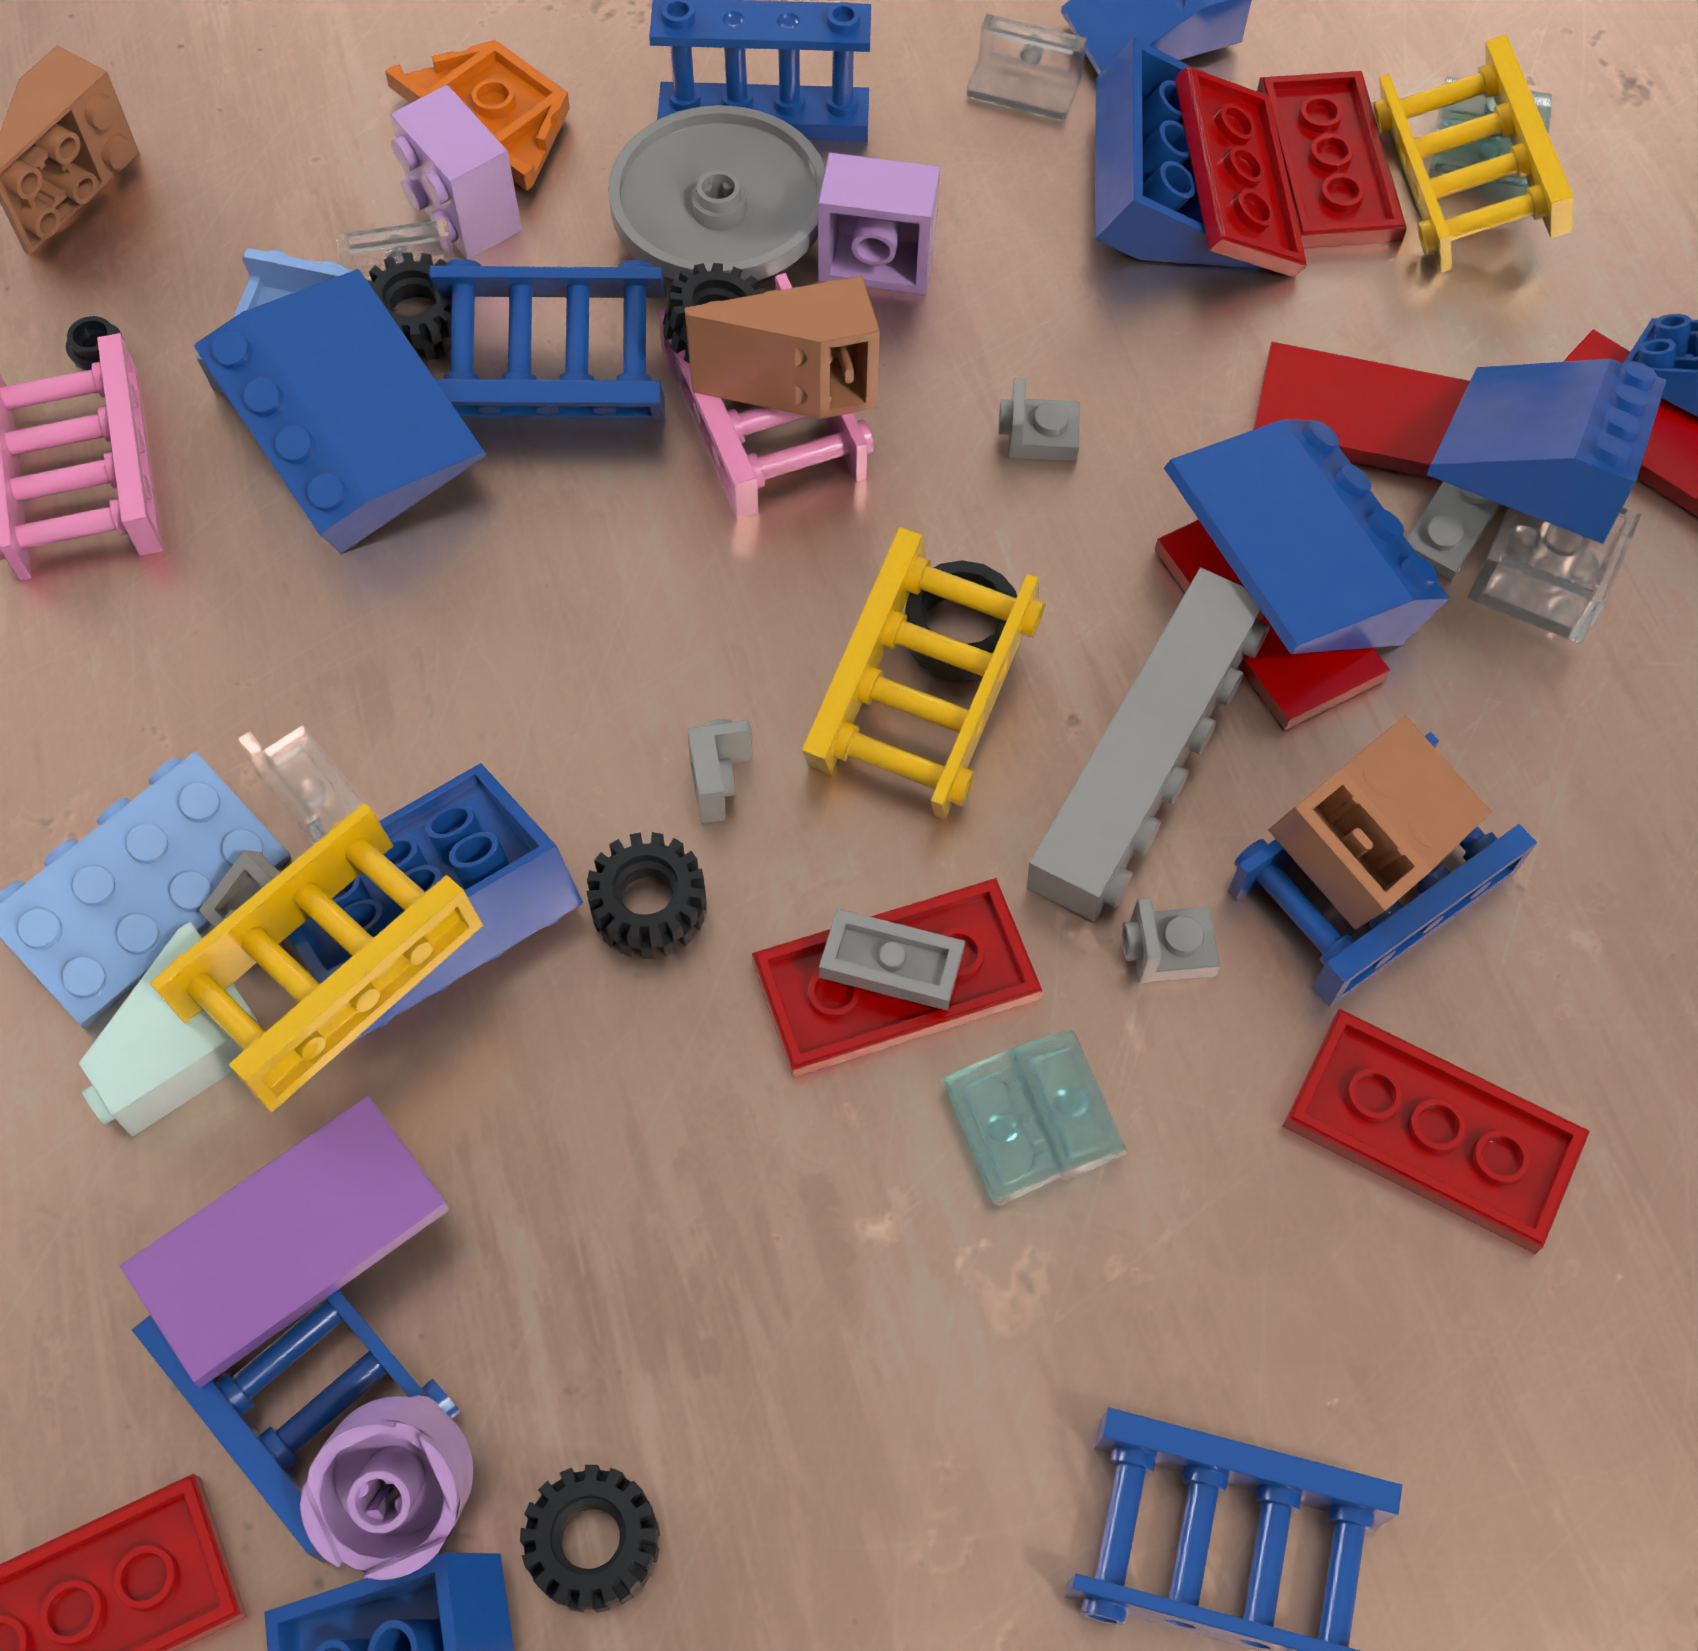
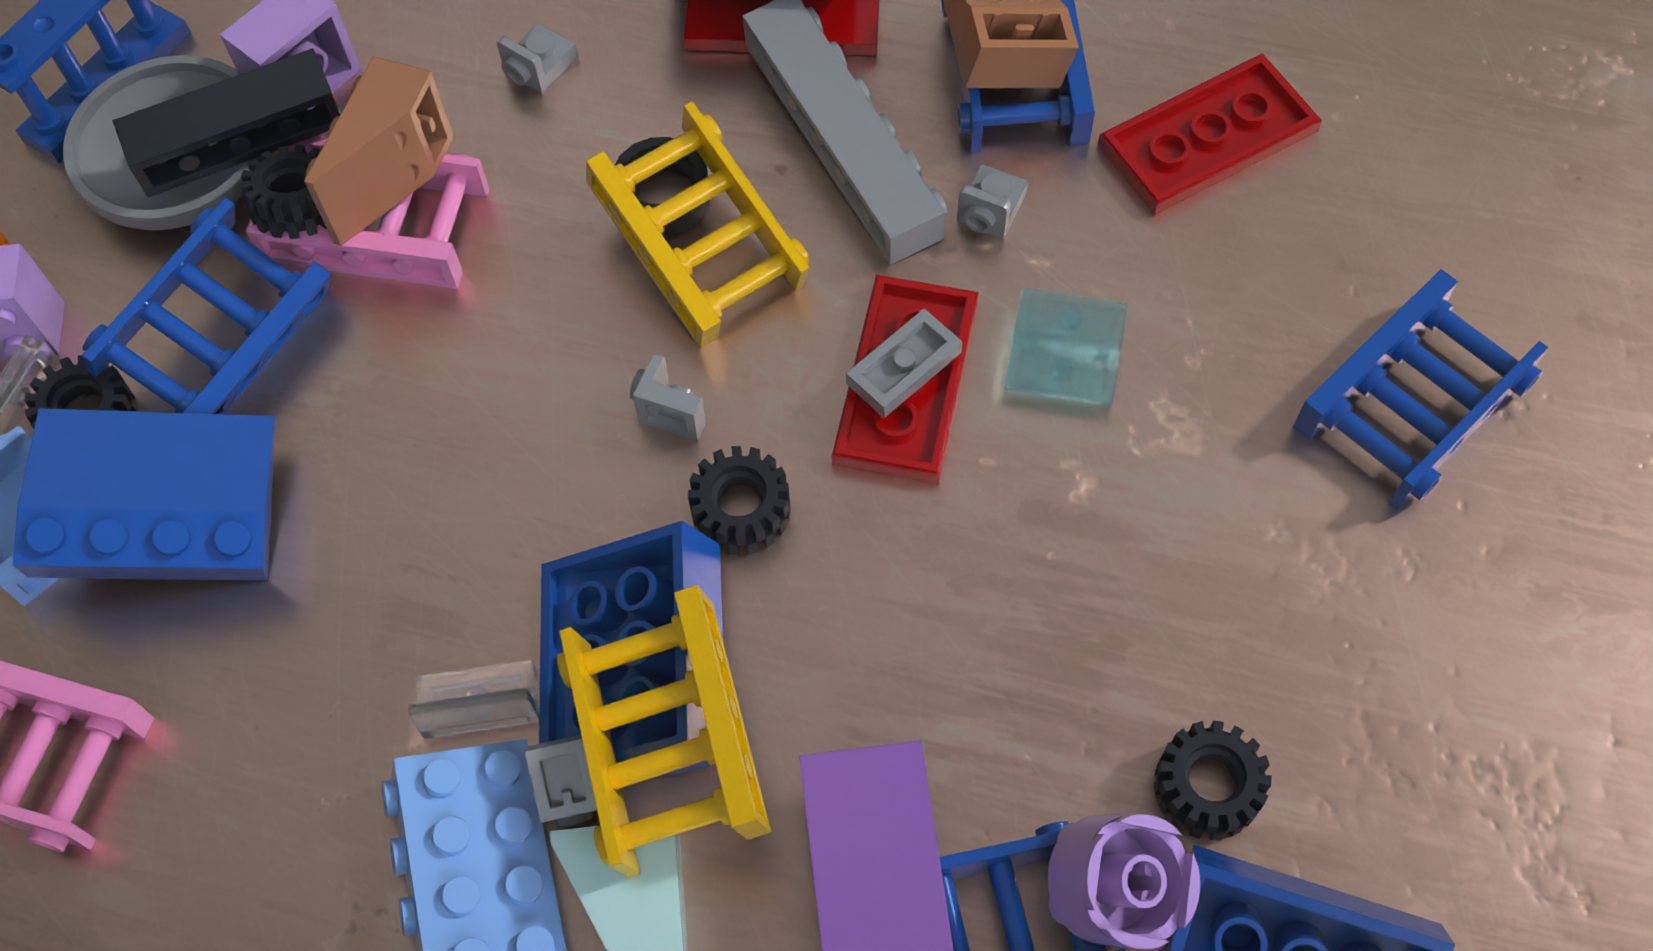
camera: 55 degrees left, 0 degrees up
none -> black brick [112,48,341,198]

